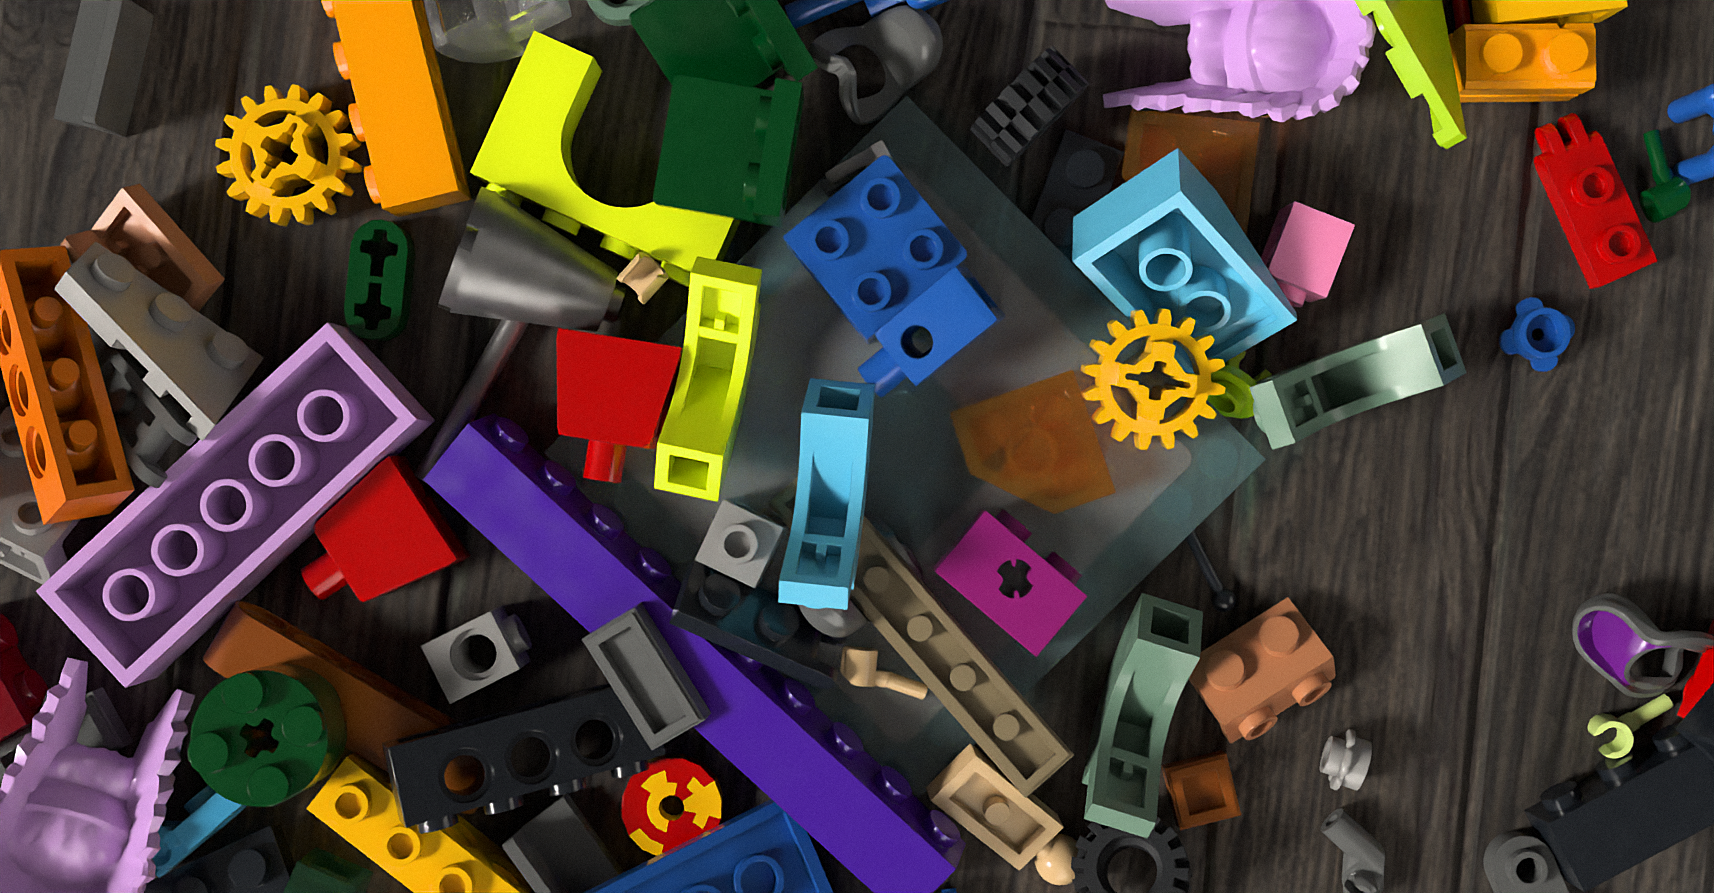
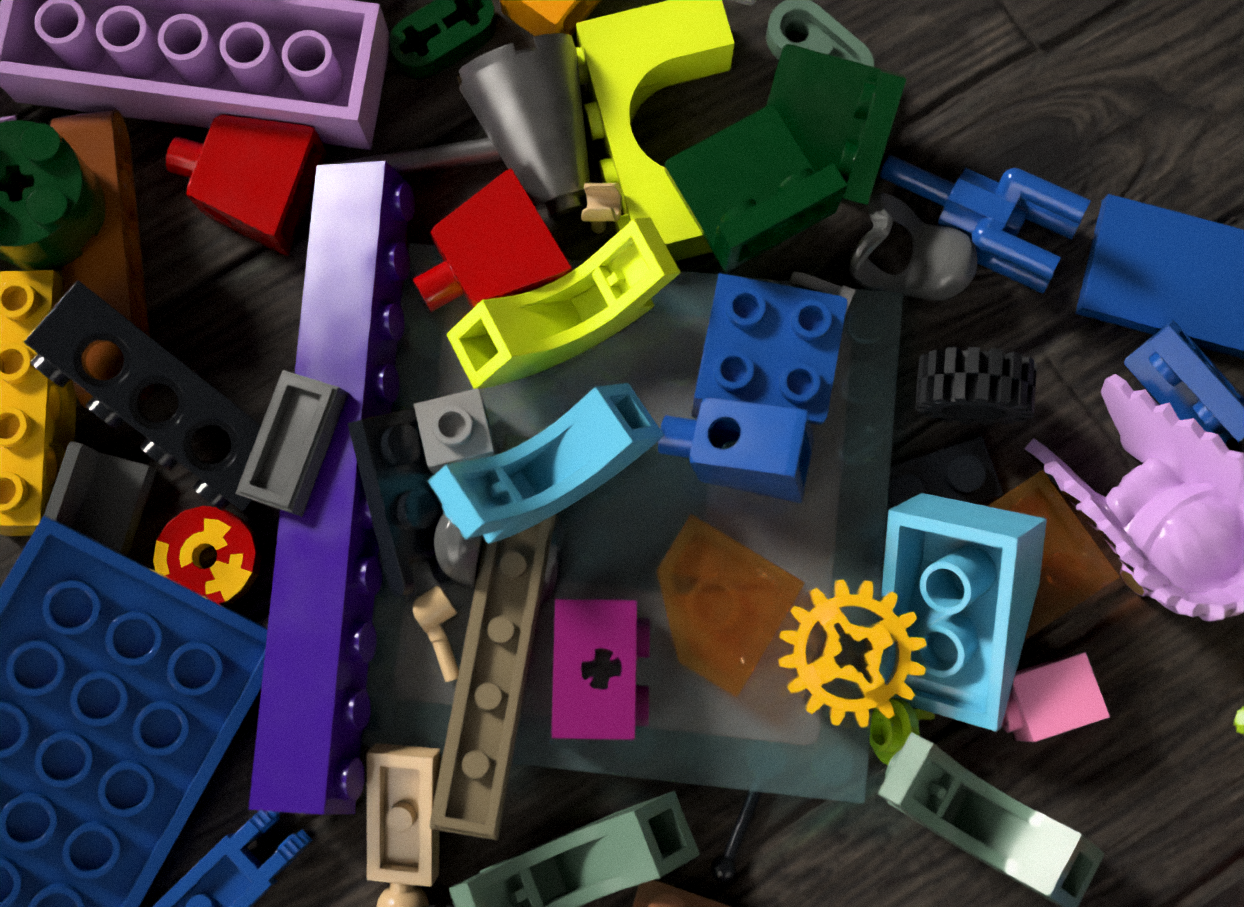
camera: 45 degrees right, 10 degrees down
light grey brick [421,605,532,704] -> none

